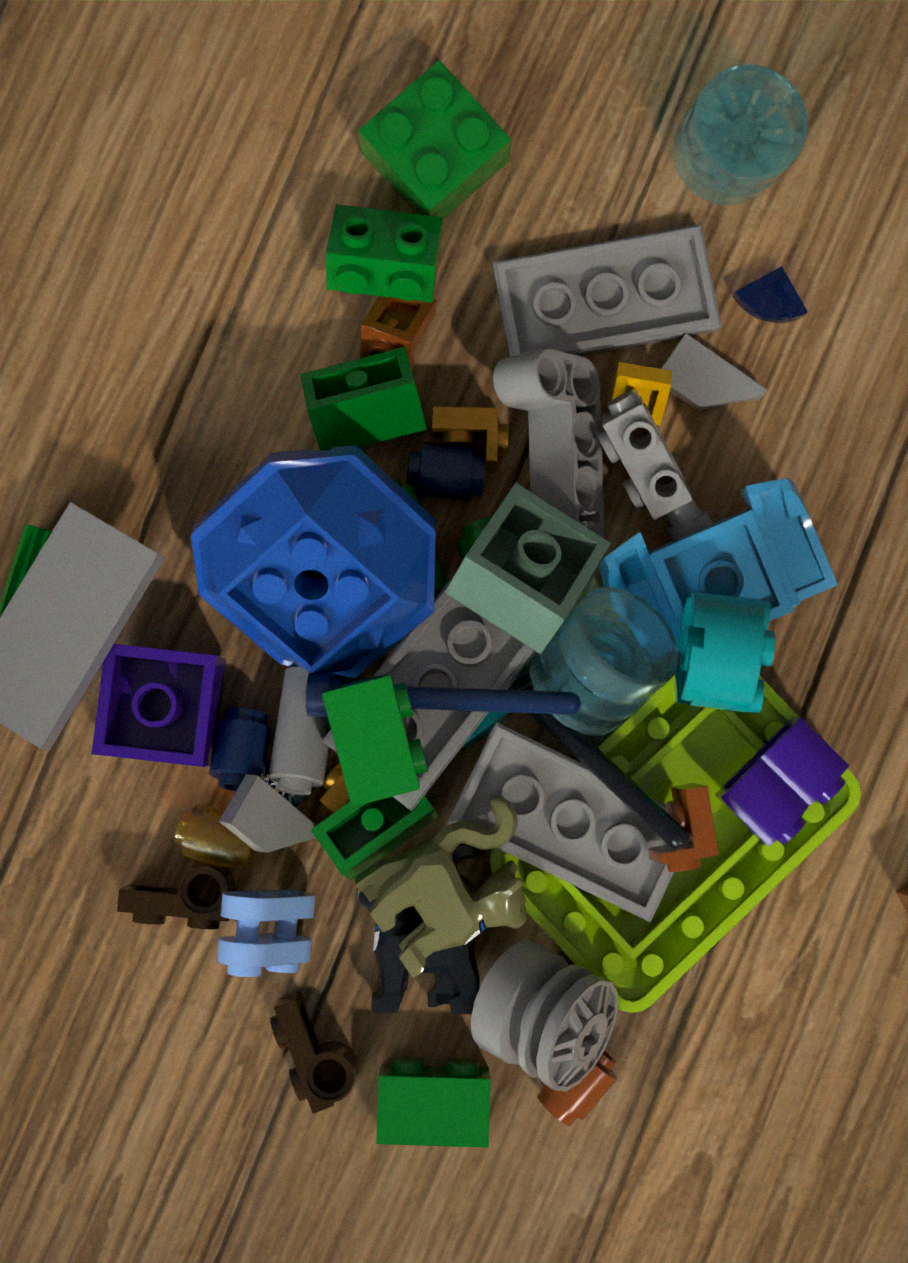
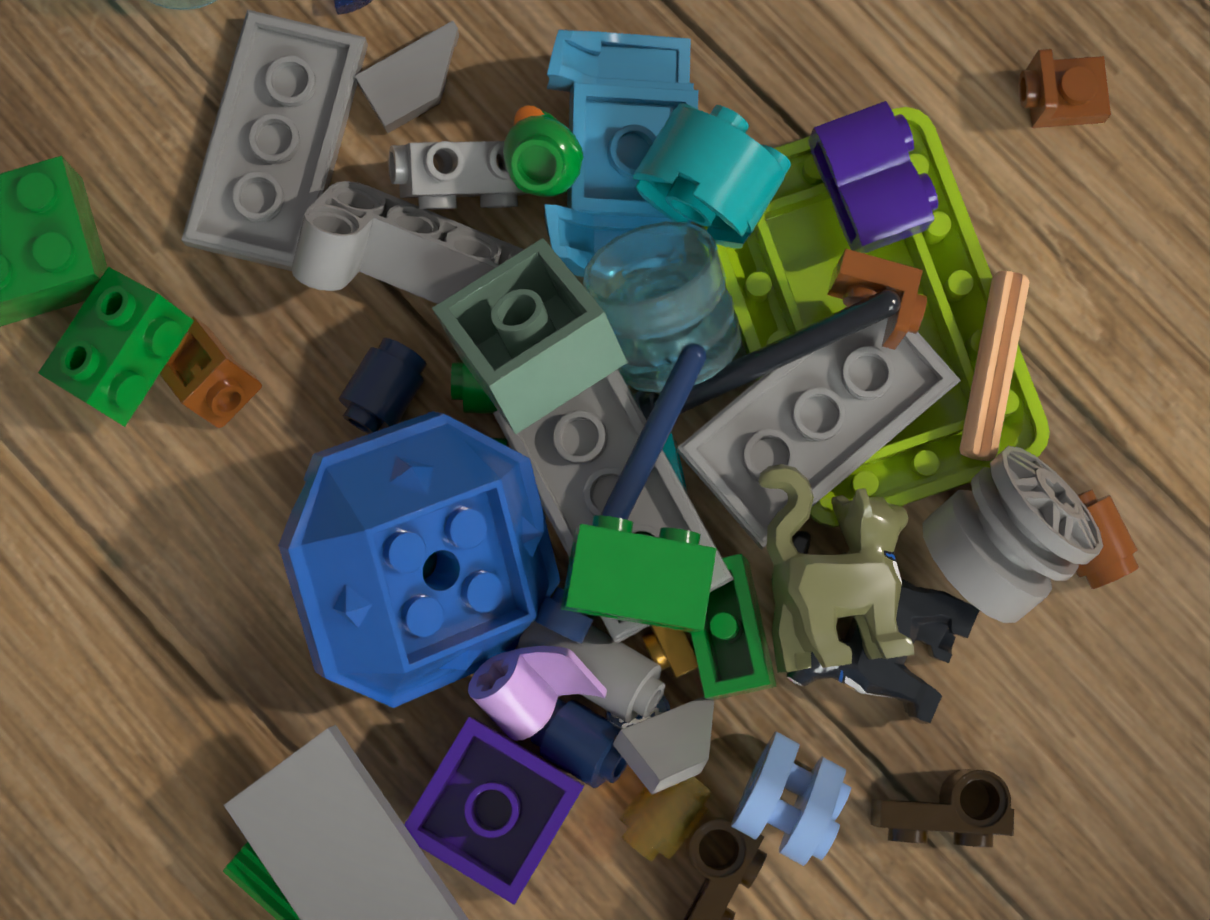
camera: 65 degrees left, 5 degrees down
green brick [300,347,427,451] -> none
green brick [376,1057,491,1148] -> none
pearl gold bracket [432,406,508,470] -> none
yellow plate [610,362,672,426] -> none
none -> lavender panel [468,646,607,741]
none -> green animal [503,105,584,197]
none -> light nougat axle [960,271,1030,461]

